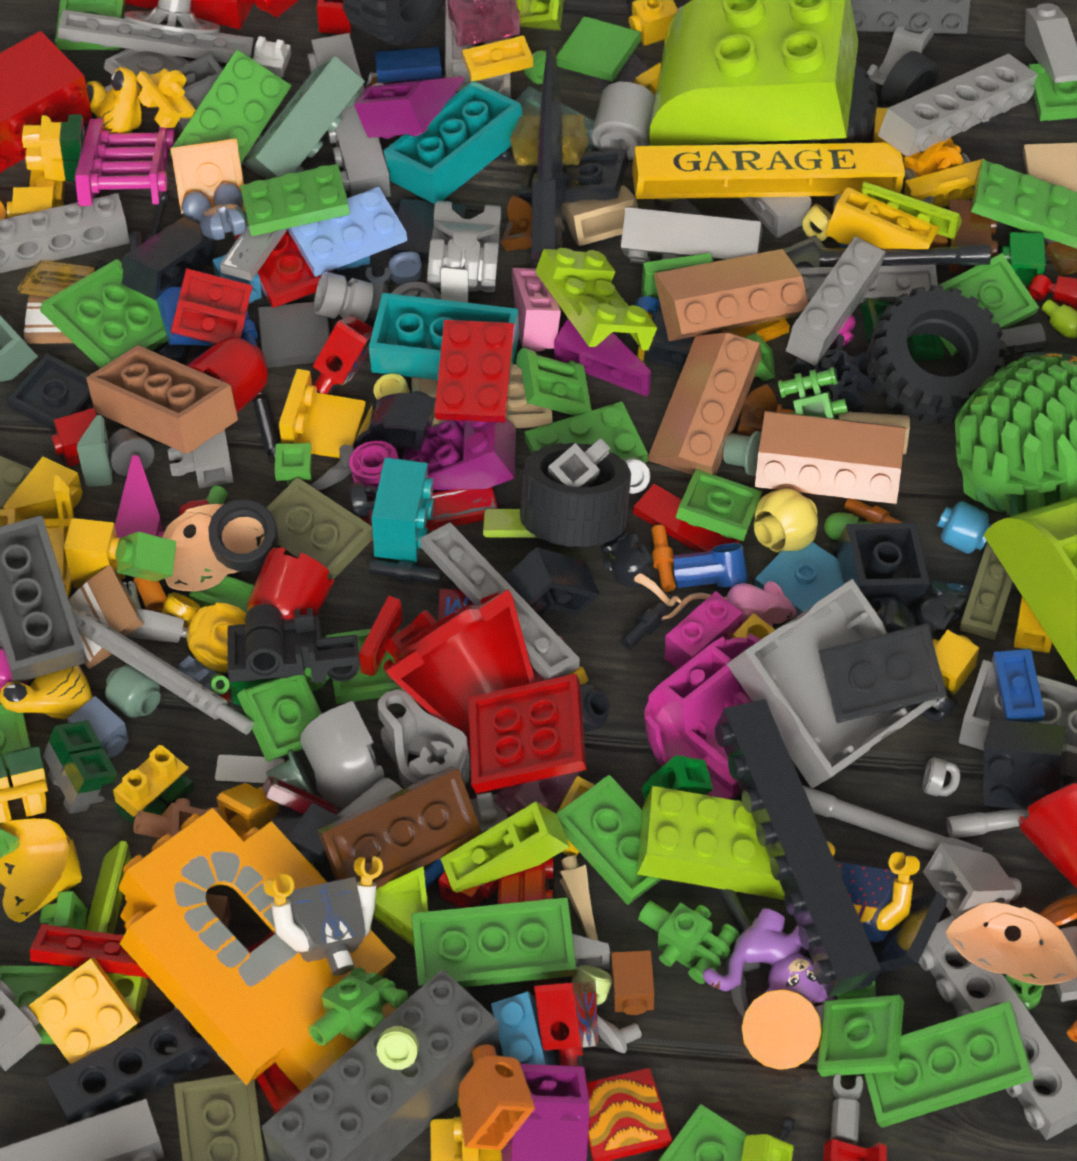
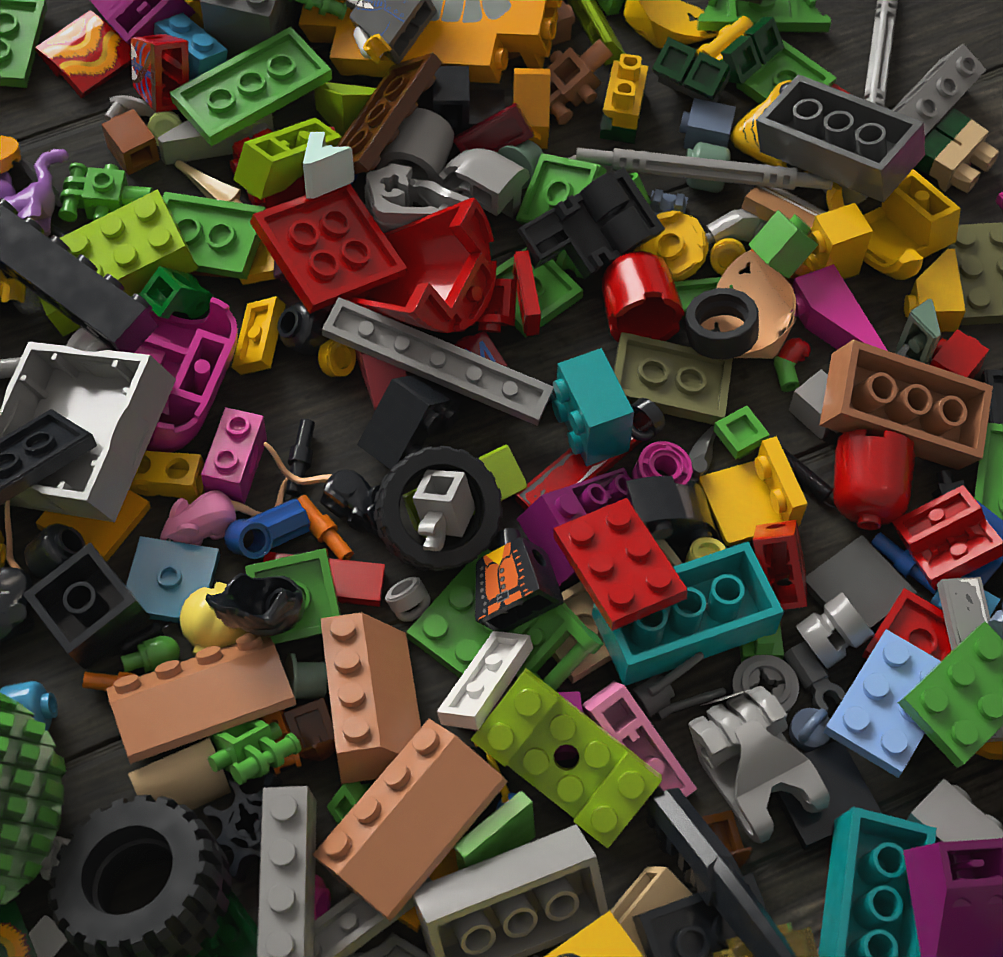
camera: 145 degrees right, 5 degrees up
none -> black hair [206,574,305,637]
none -> yellow plate [232,296,286,375]
none -> light aqua slope [303,132,354,199]
none -> white plate [437,631,533,730]
none -> black torso [475,528,564,632]

